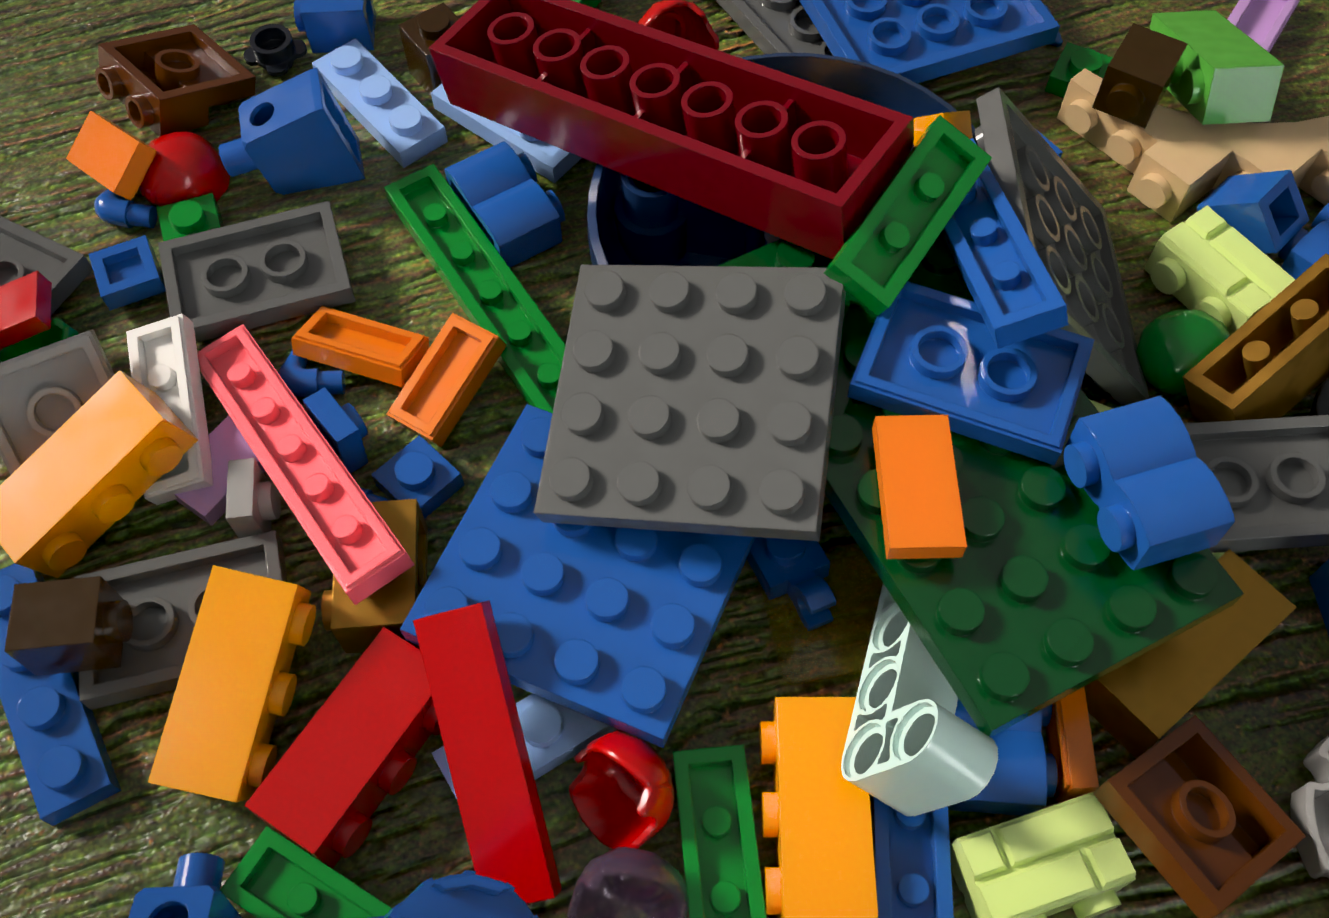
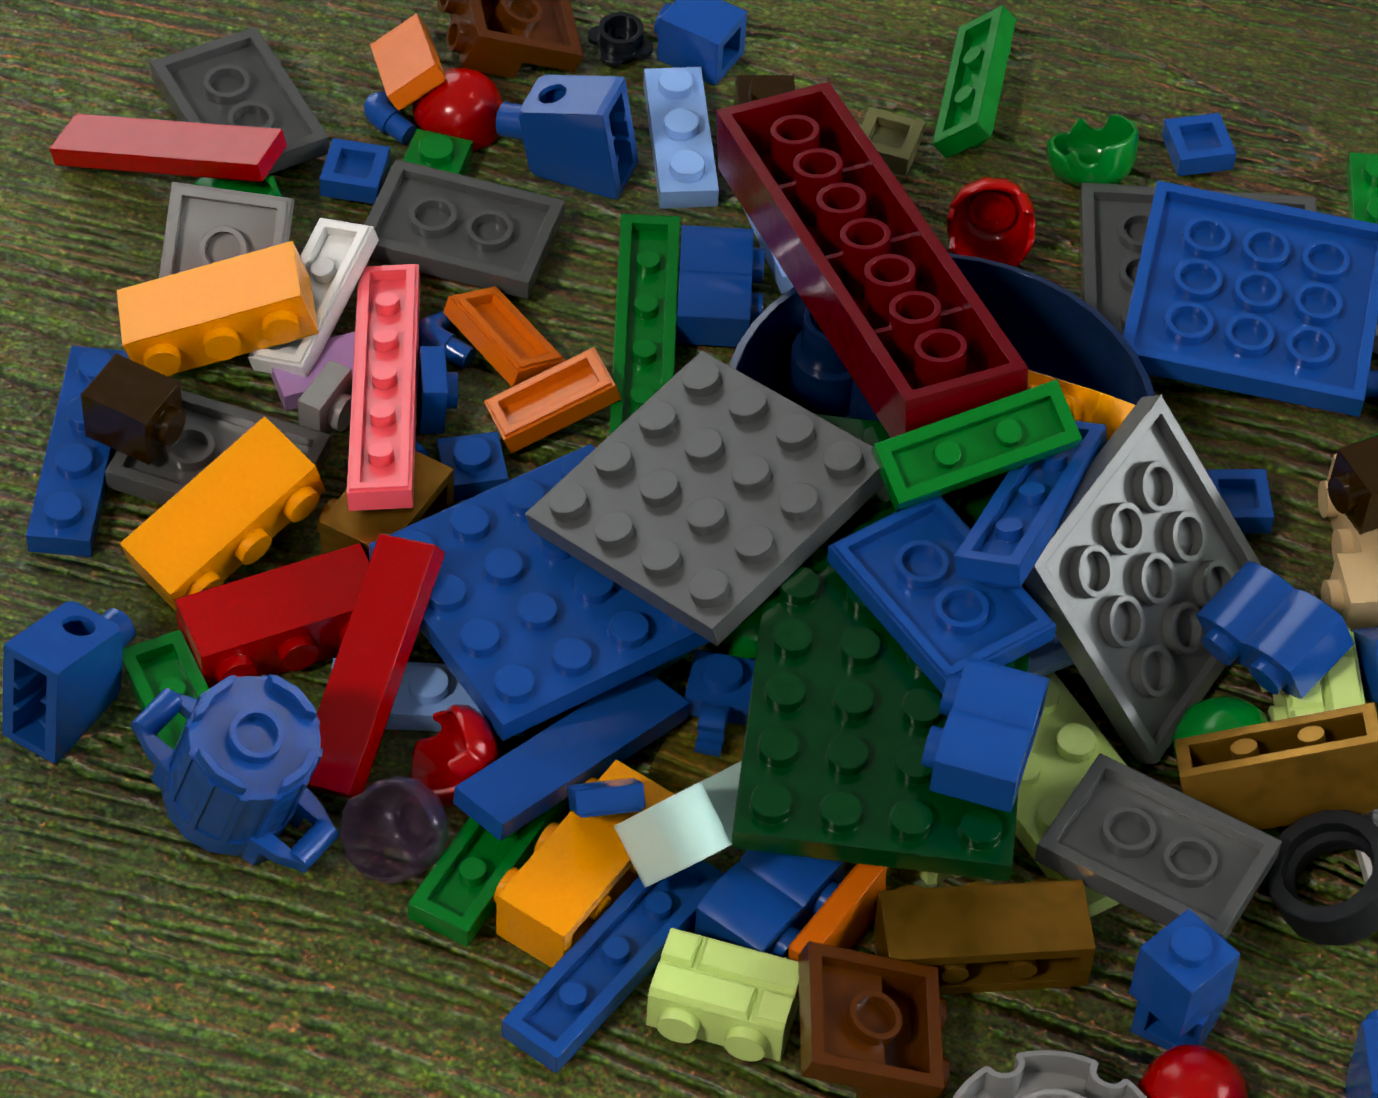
camera: 30 degrees right, 10 degrees down
orange tile [872,415,967,559] -> none
none -> blue tile [453,671,690,841]
none -> blue tile [567,778,646,818]
none -> blue brick [1196,561,1354,699]

